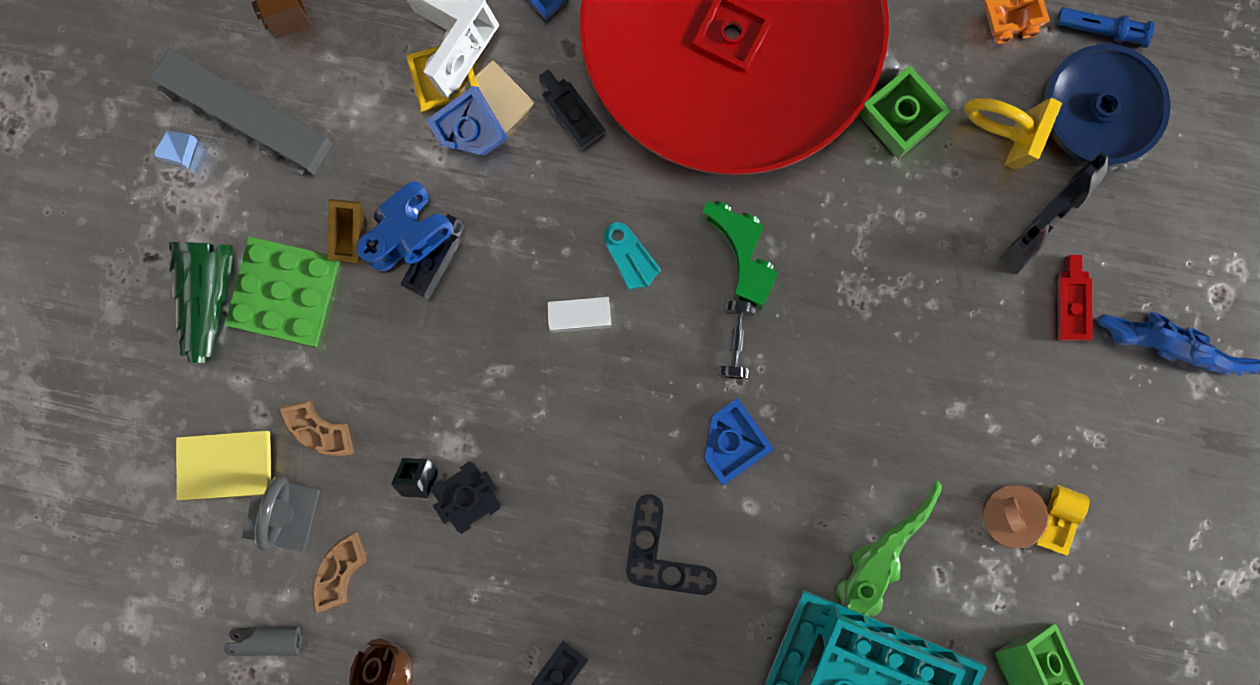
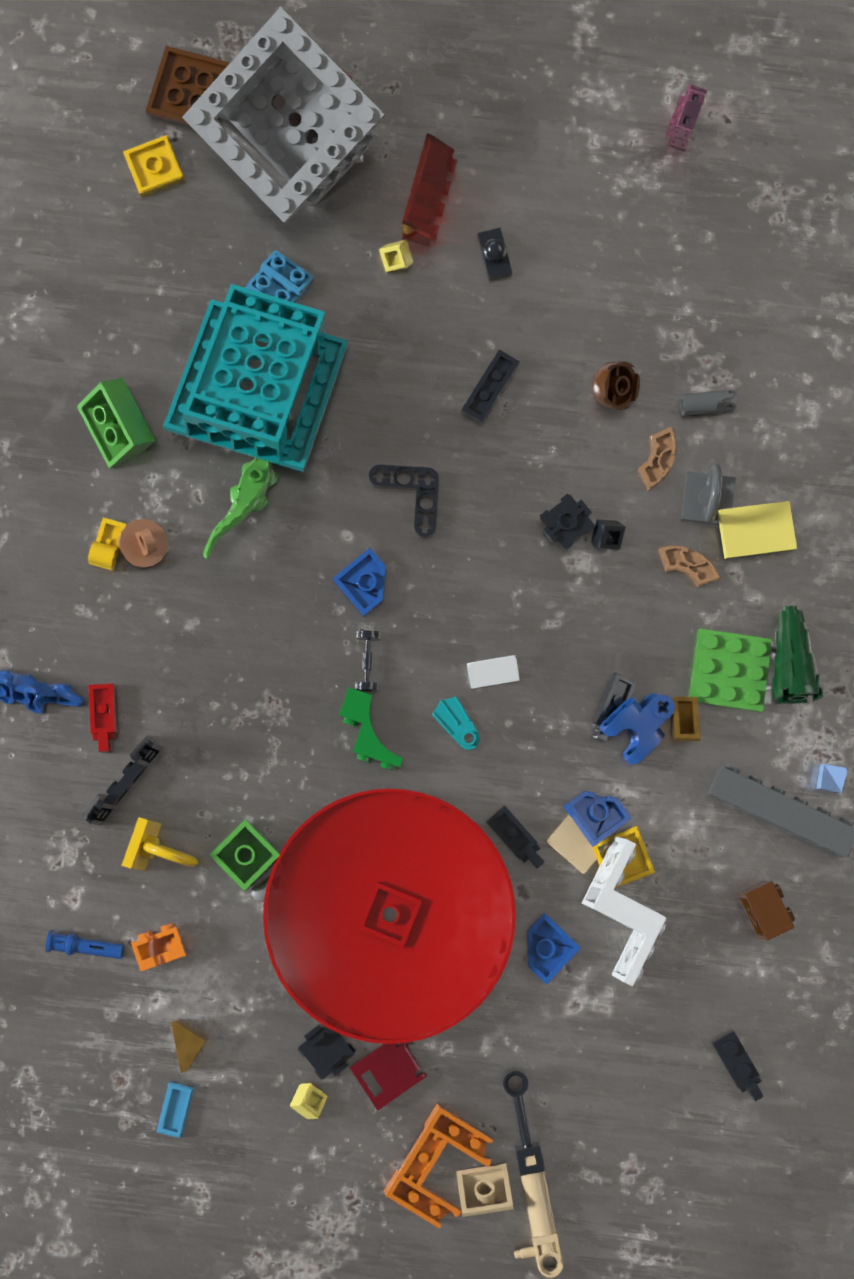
camera: 175 degrees right, 0 degrees up
dark blue dish [1044,44,1171,167] -> none

